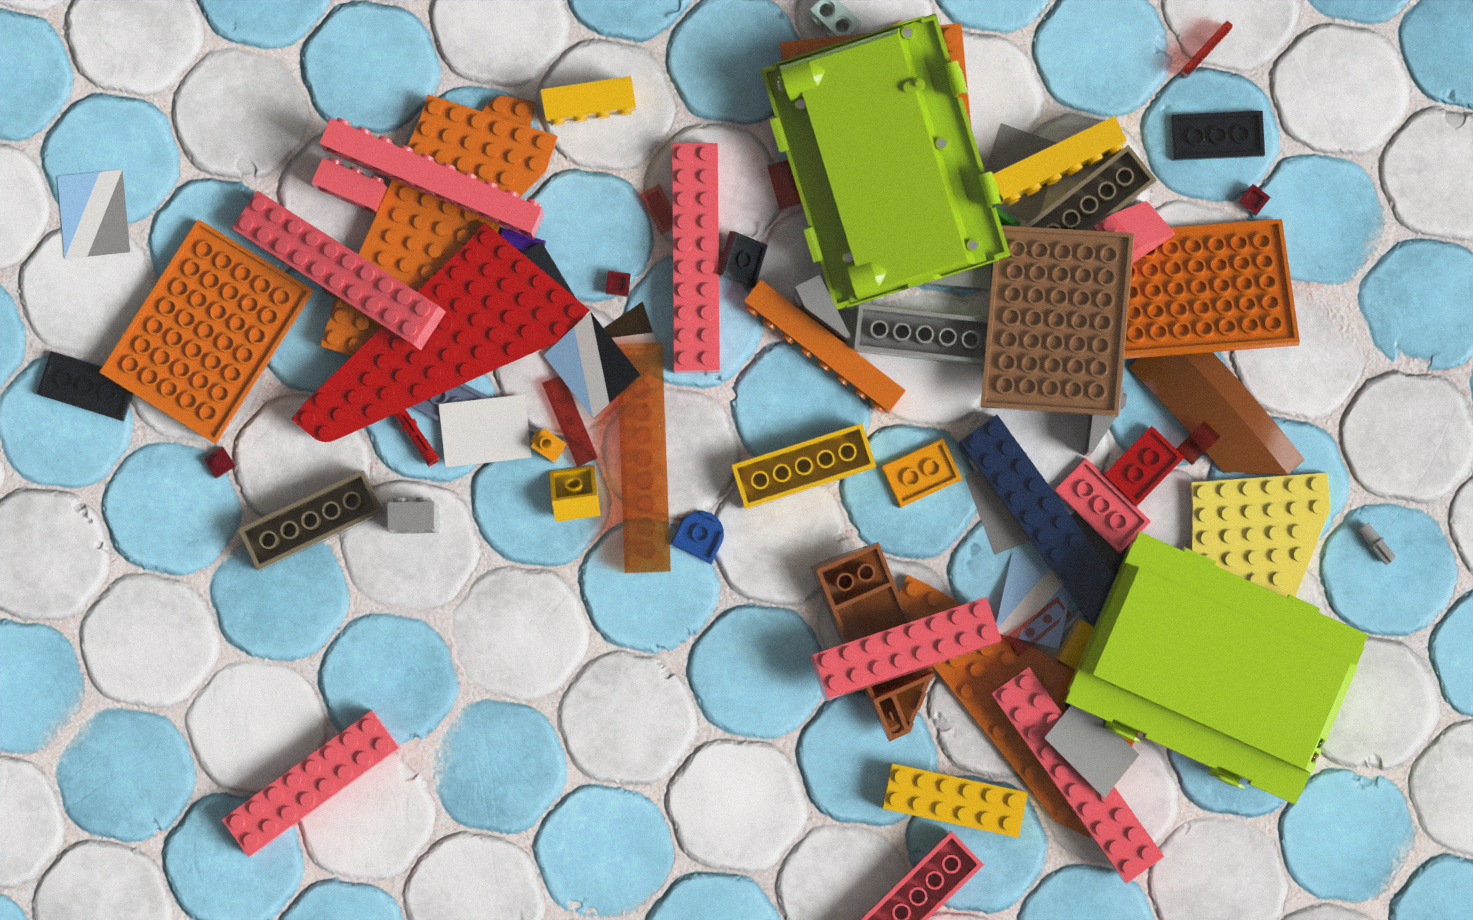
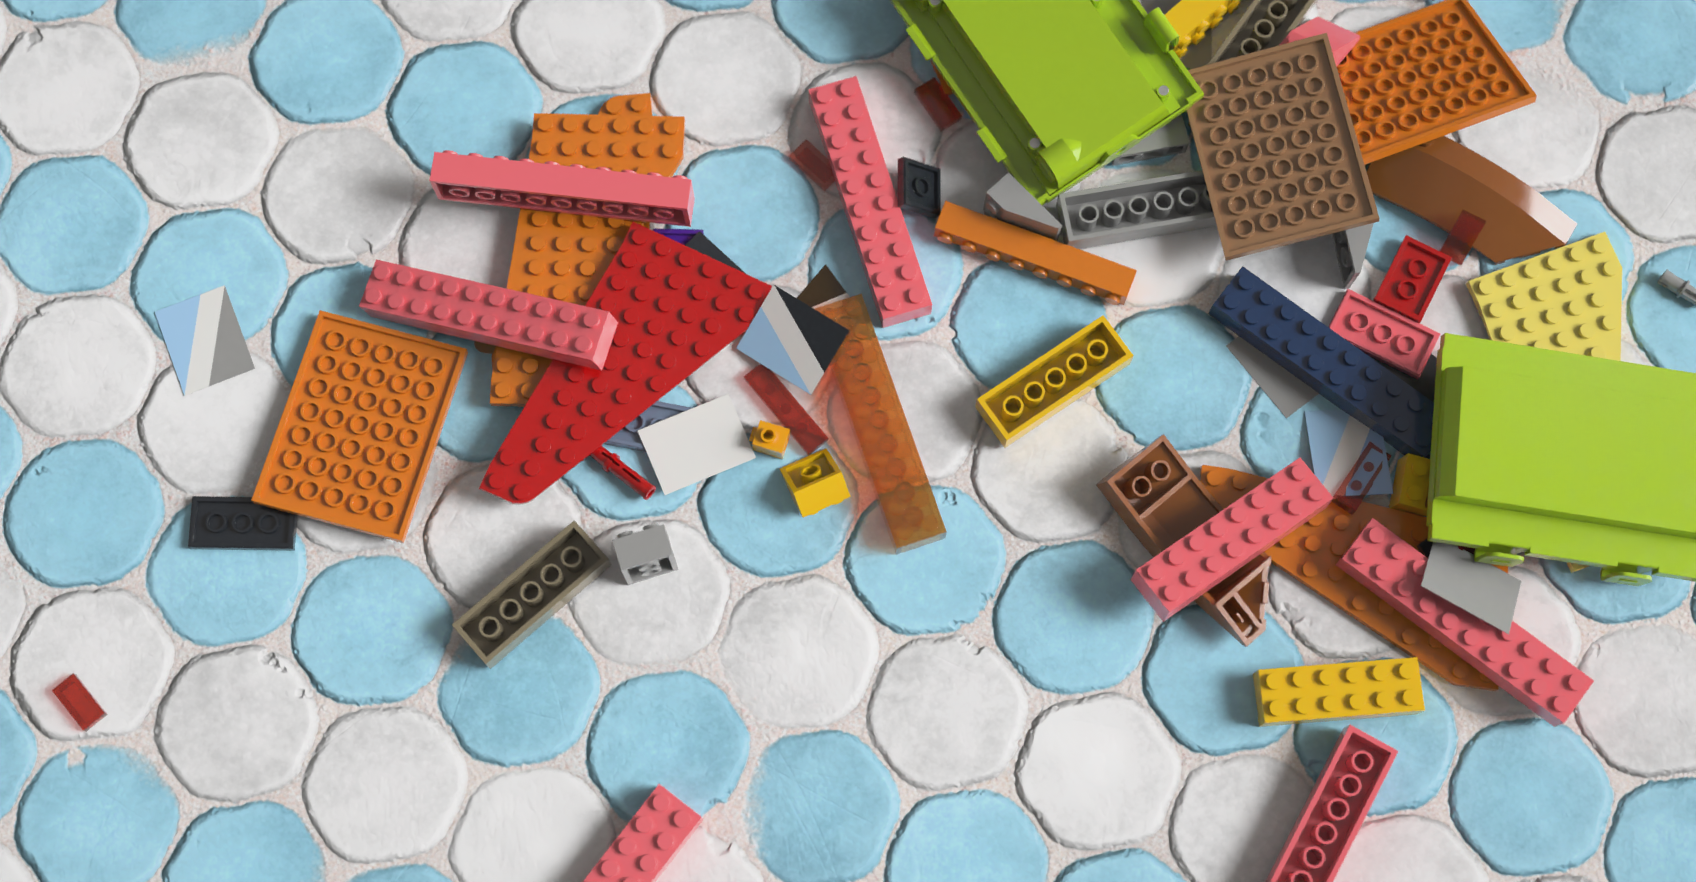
camera: 20 degrees left, 10 degrees down
dark red plate [204,447,236,479] -> none
coral brick [311,157,388,215] -> none
yellow slope [541,76,636,126] -> none
dark red plate [605,271,631,297] -> none
blue tile [670,511,724,565] -> none
light orange tile [881,438,962,508] -> none

